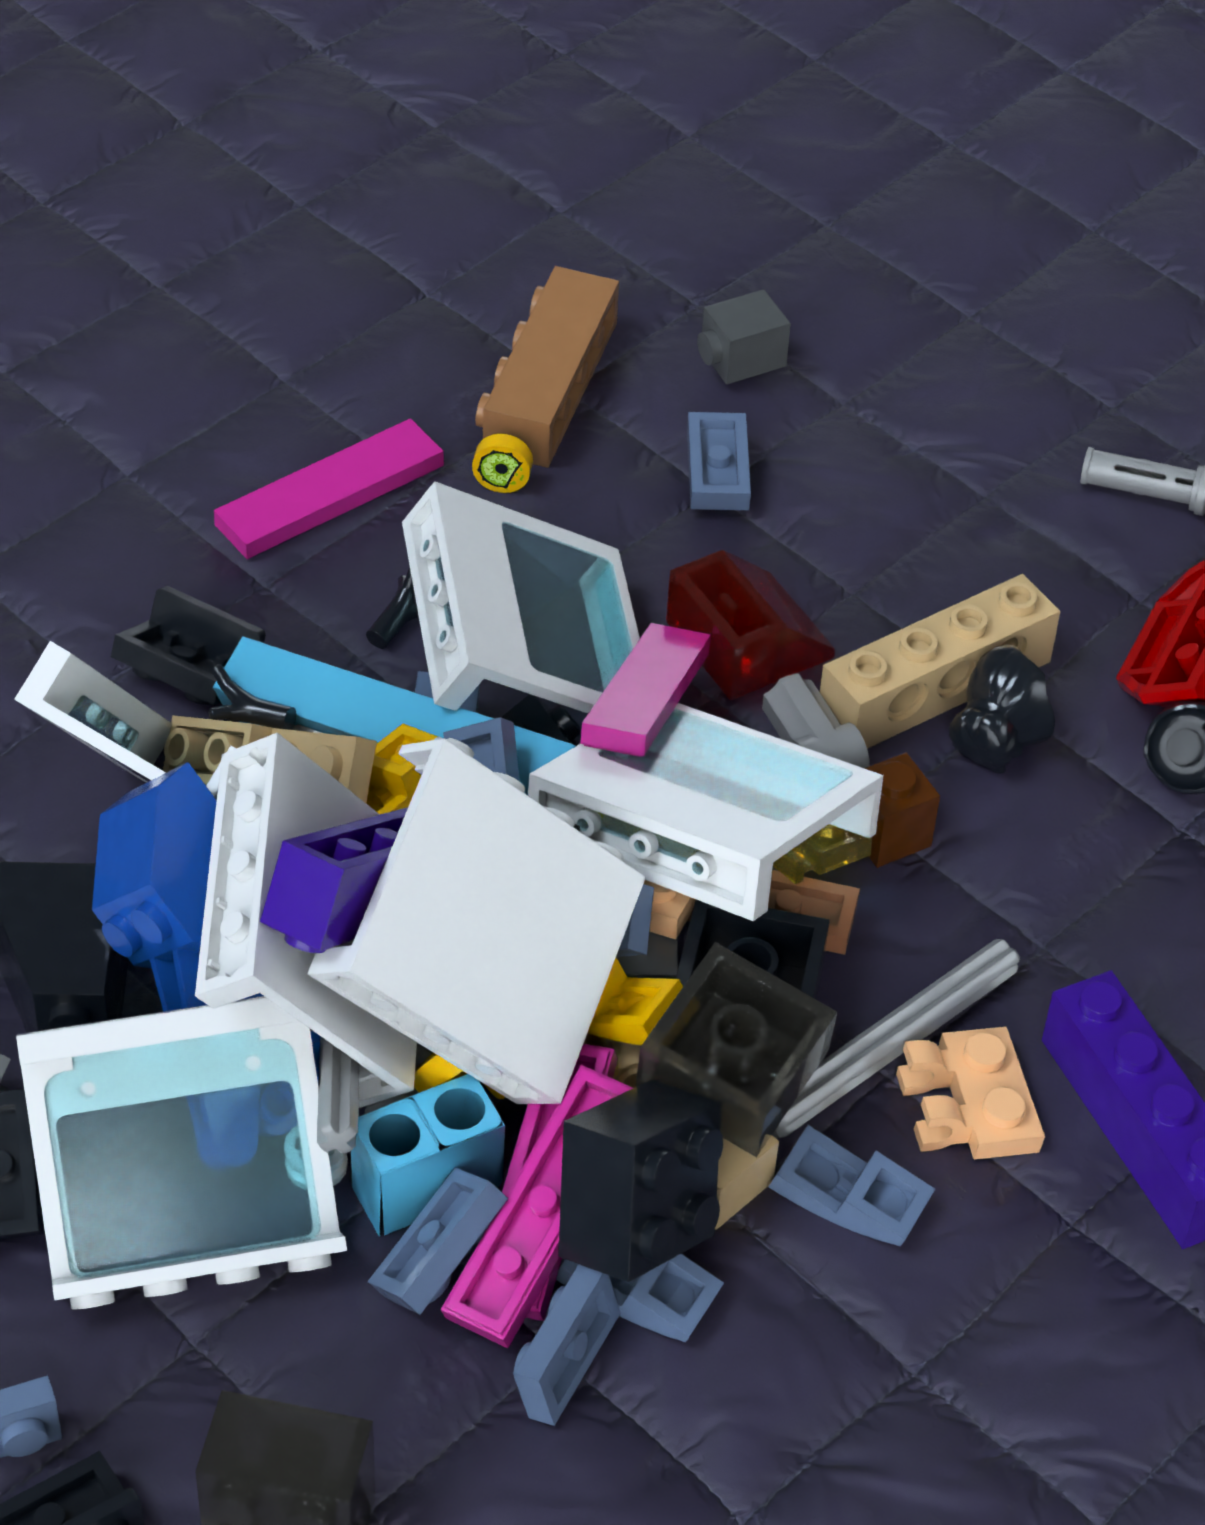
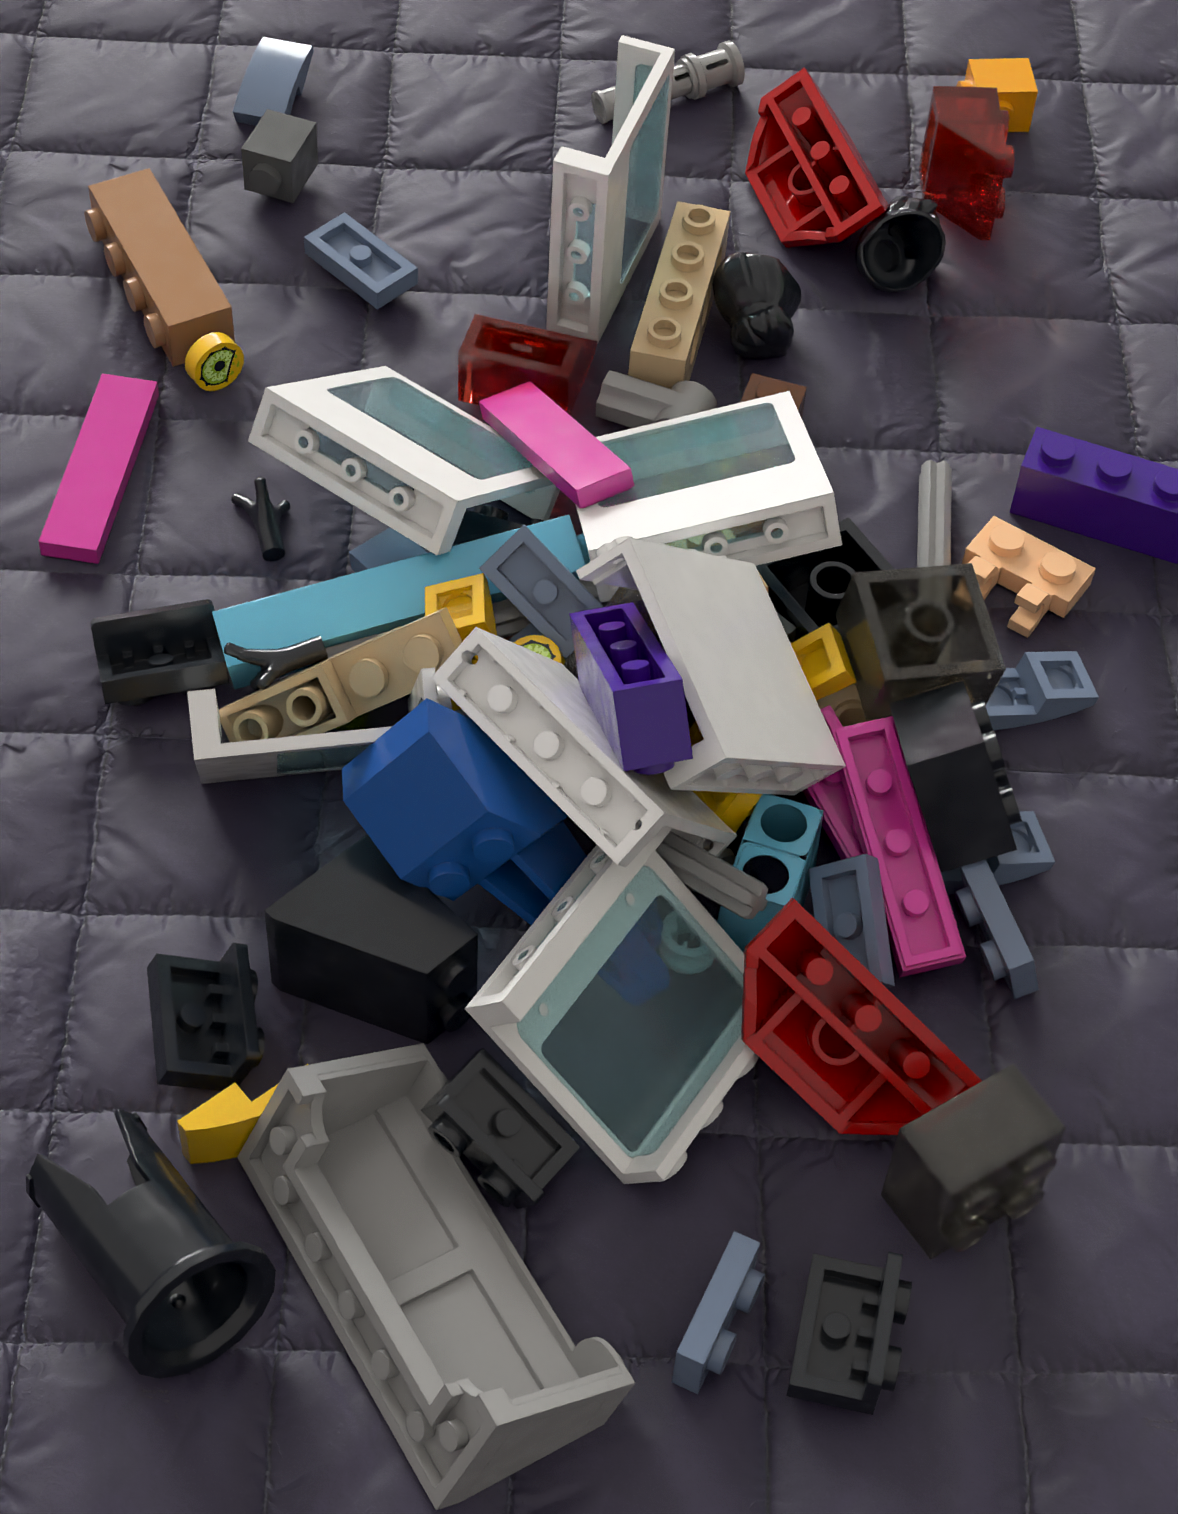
camera: 45 degrees left, 5 degrees up
none -> sand blue slope [233,37,314,126]
none -> white panel [546,35,675,344]
none -> red wedge [741,898,988,1136]

